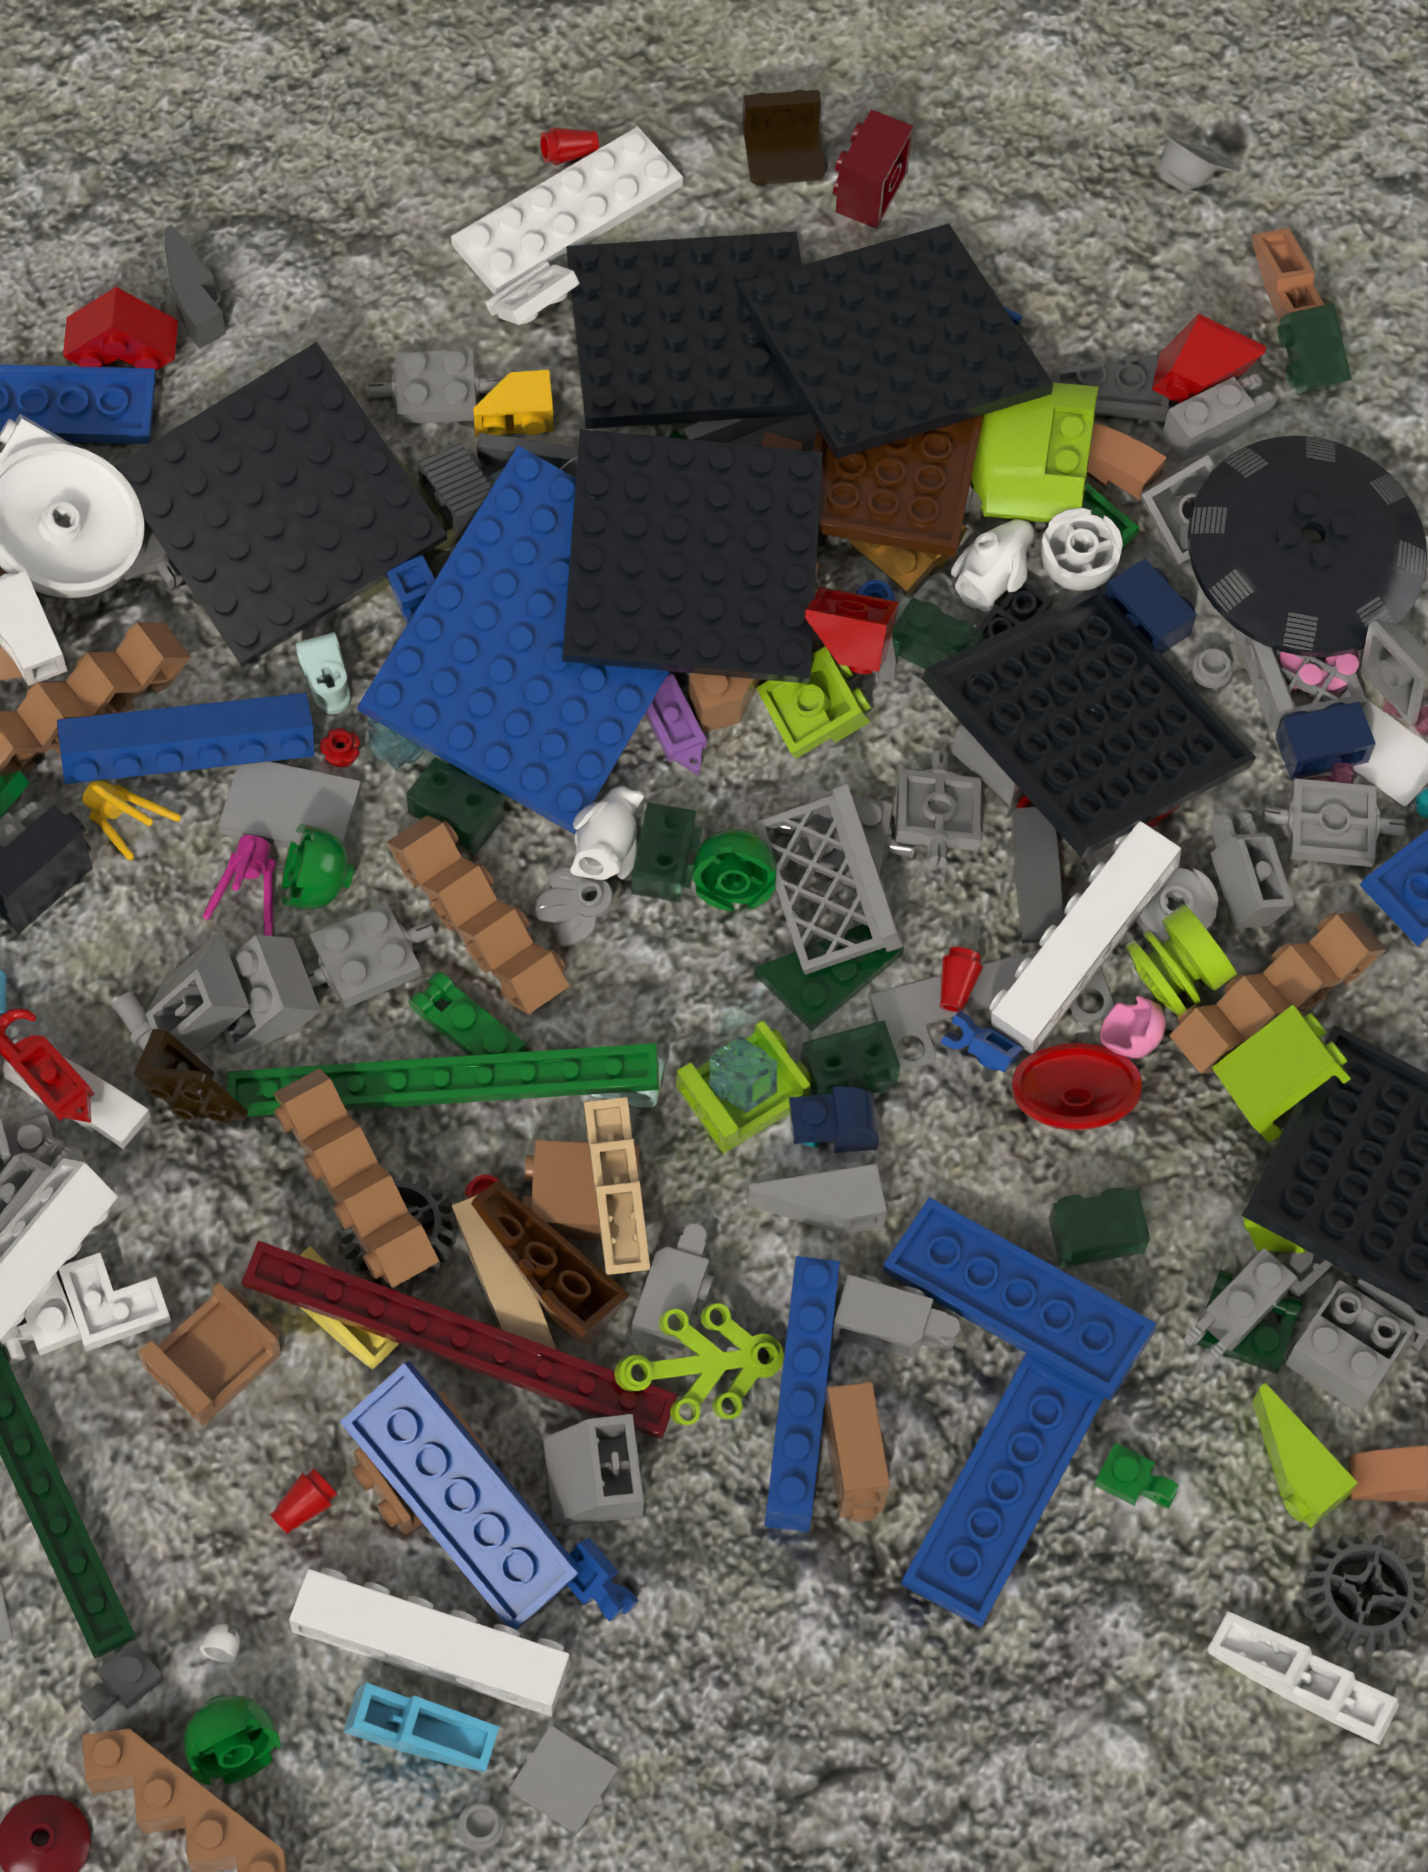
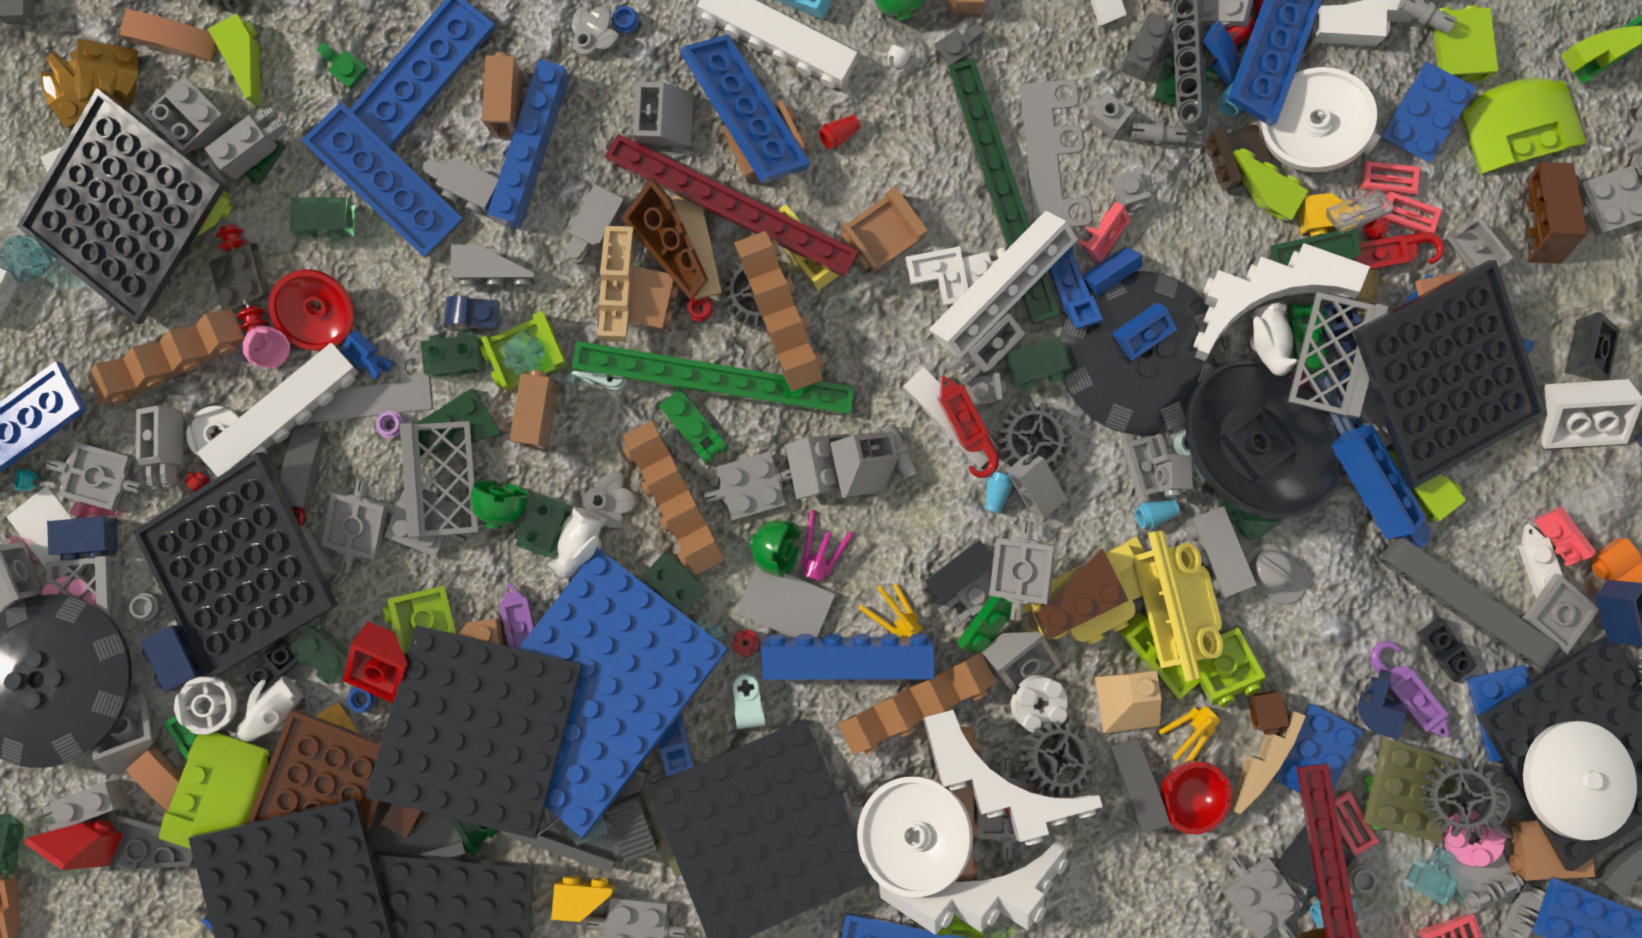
camera: 165 degrees left, 20 degrees up
dark brown bracket [134,1029,248,1124] -> none
blue plate [567,1538,639,1622] -> none
lime plant [614,1303,784,1426] -> none
red cone [939,947,983,1013] -> none
lime wheel [1126,904,1237,1017] -> none
lime panel [1211,1004,1351,1143] -> none
none -> red plate [184,471,211,491]
none -> clear smoke plate [209,224,270,333]
none -> lavender plate [376,411,405,439]
none -> medium nougat brick [510,370,559,451]
none -> light grey plate [571,6,619,56]
none -> blue plate [611,6,639,34]

